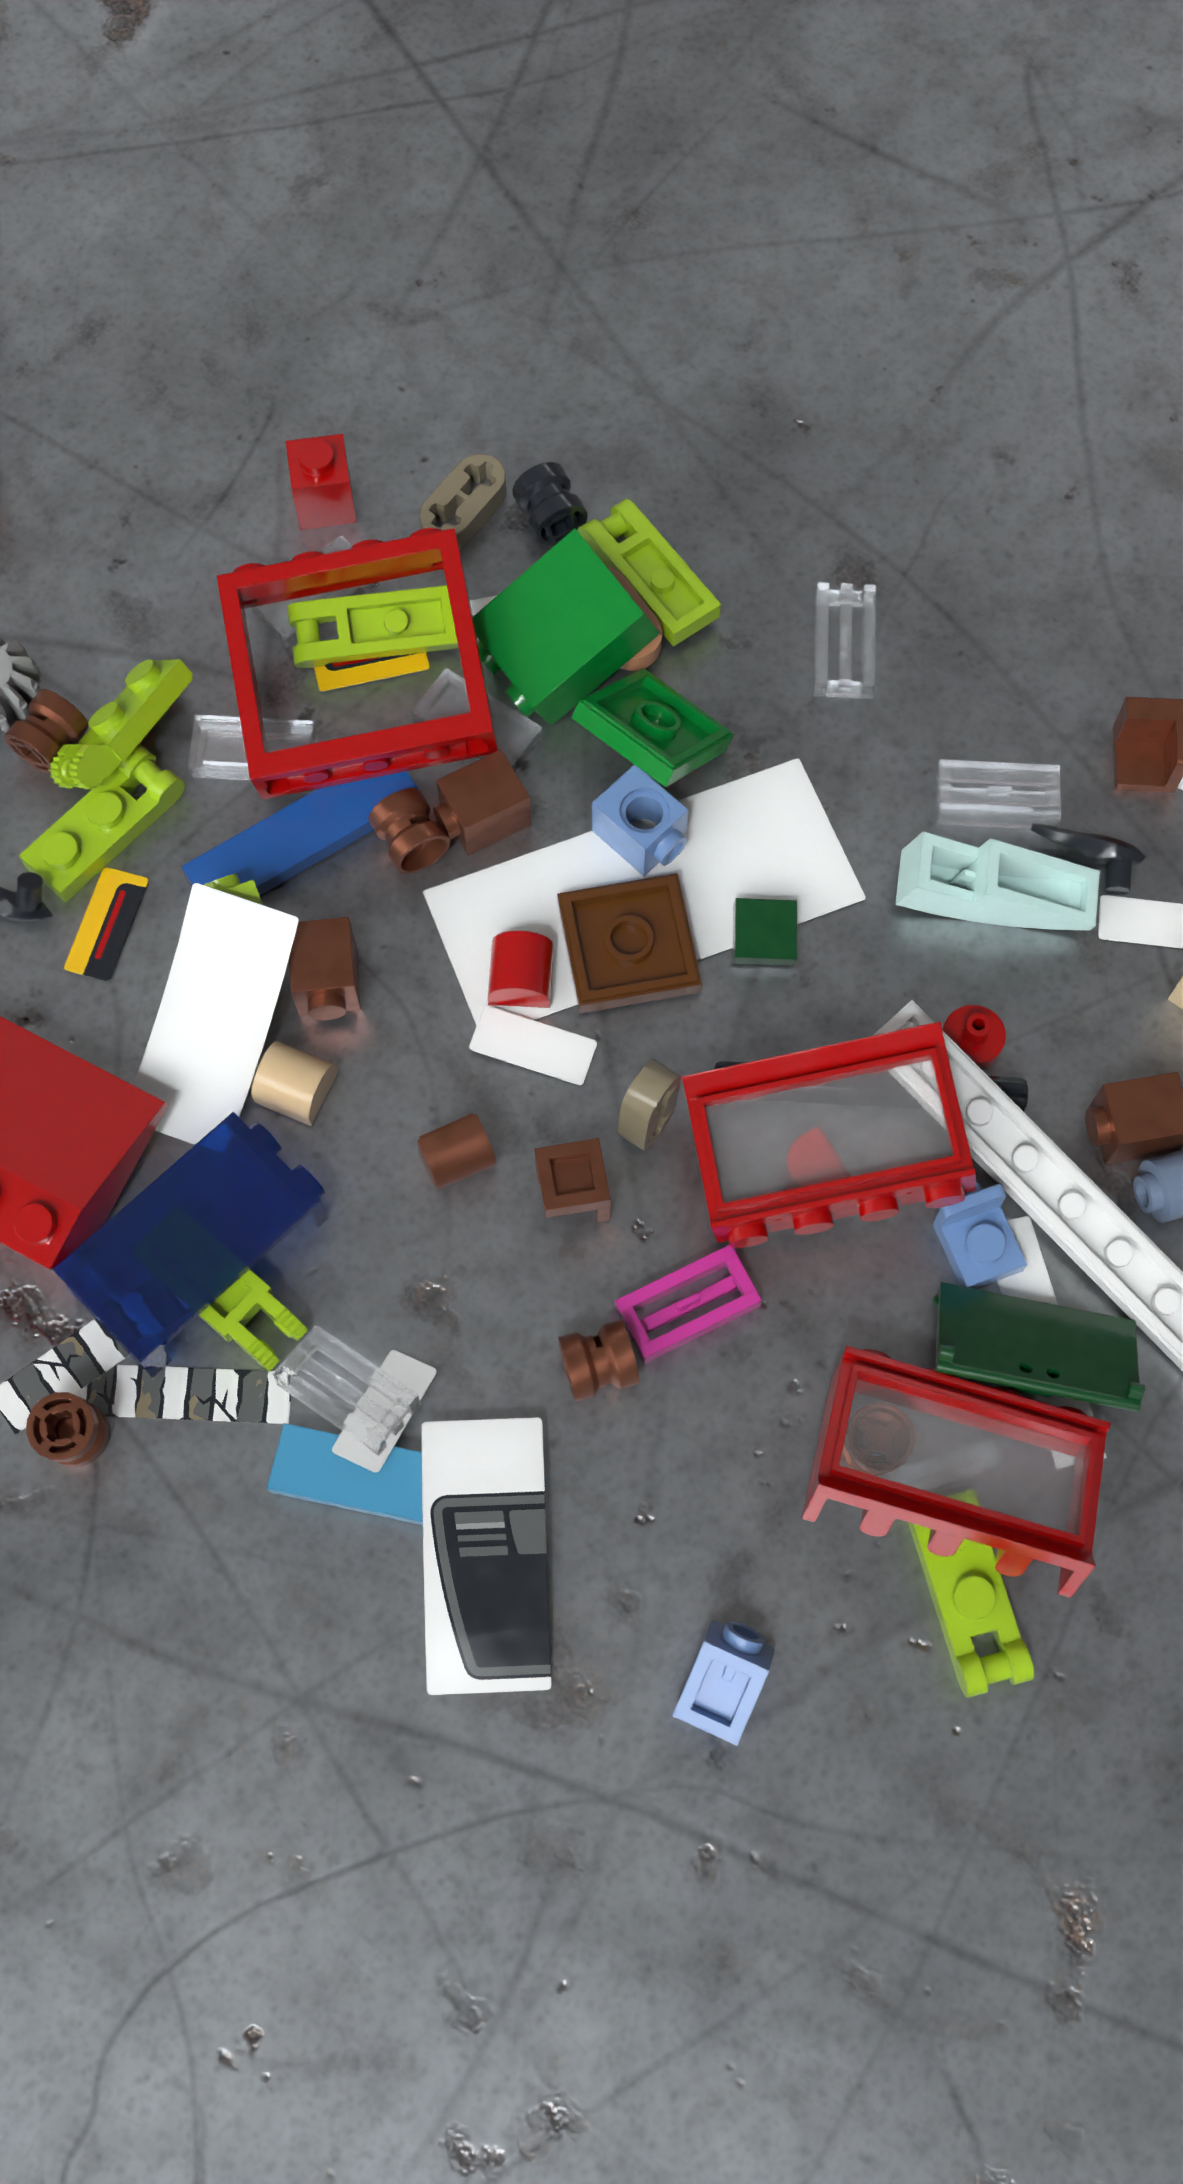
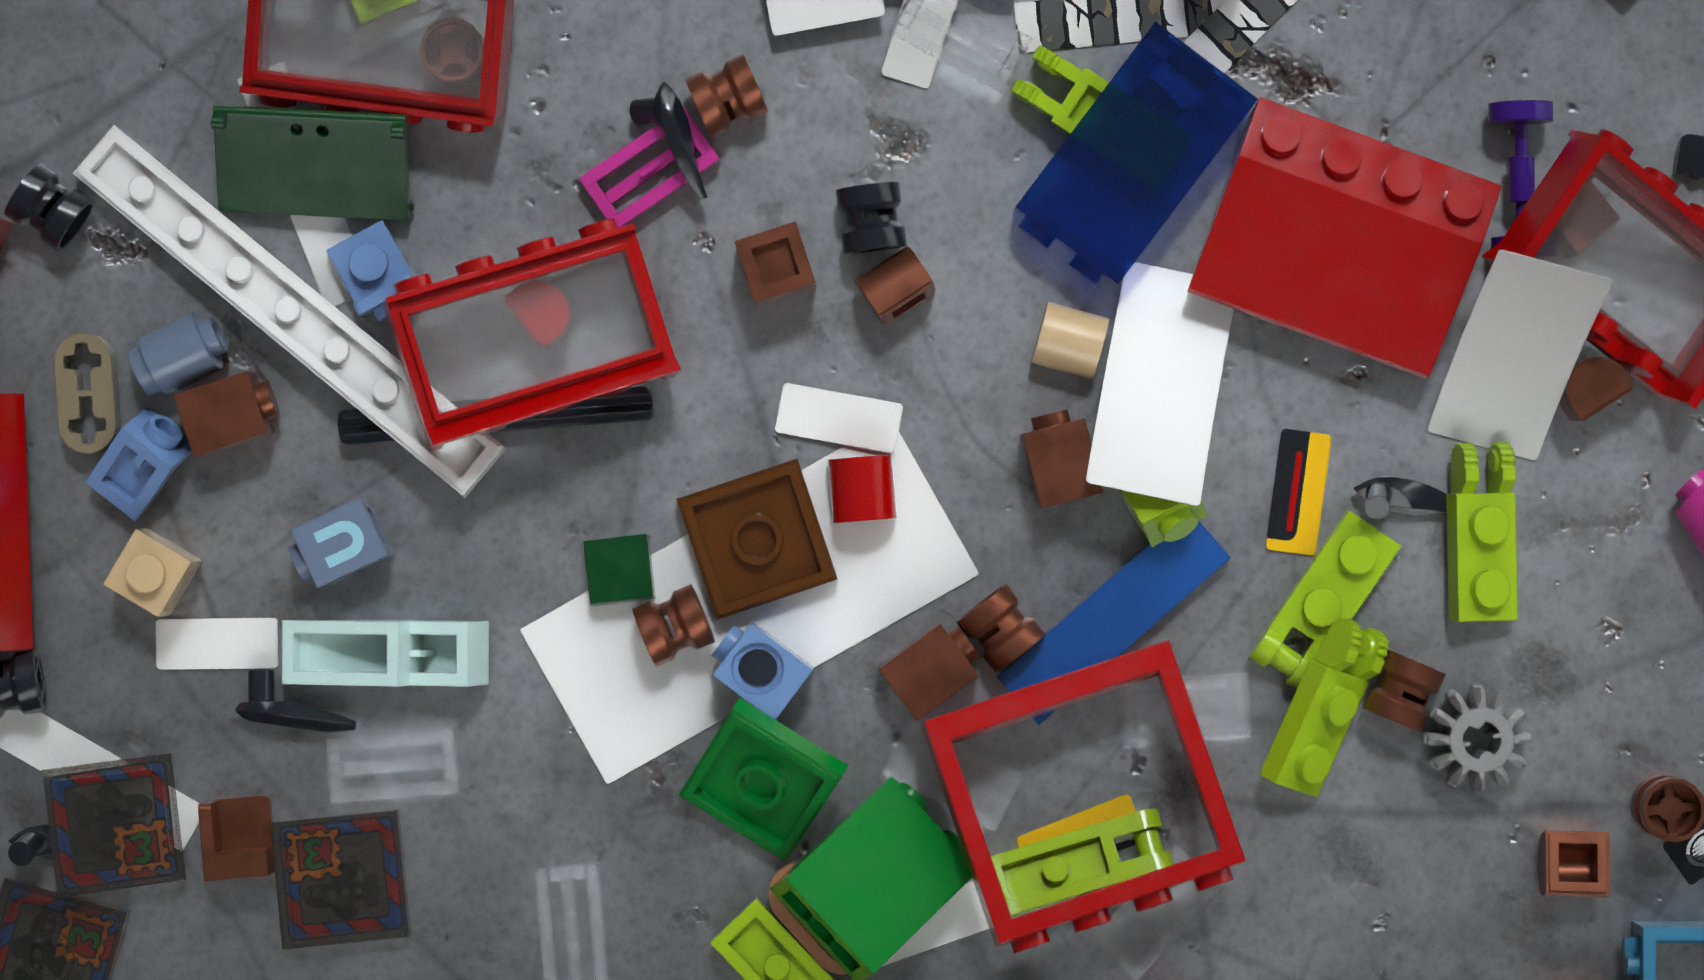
camera: 175 degrees right, 20 degrees up
dark tan beam [617,1059,681,1151] -> none
red tile [942,1005,1006,1070] -> none
none -> clear smoke tile [270,809,411,950]
none -> sand blue brick [288,497,394,588]
none -> black bar [629,81,708,200]
none -> copper wheel [632,584,715,667]
none -> black wheel [836,182,907,254]

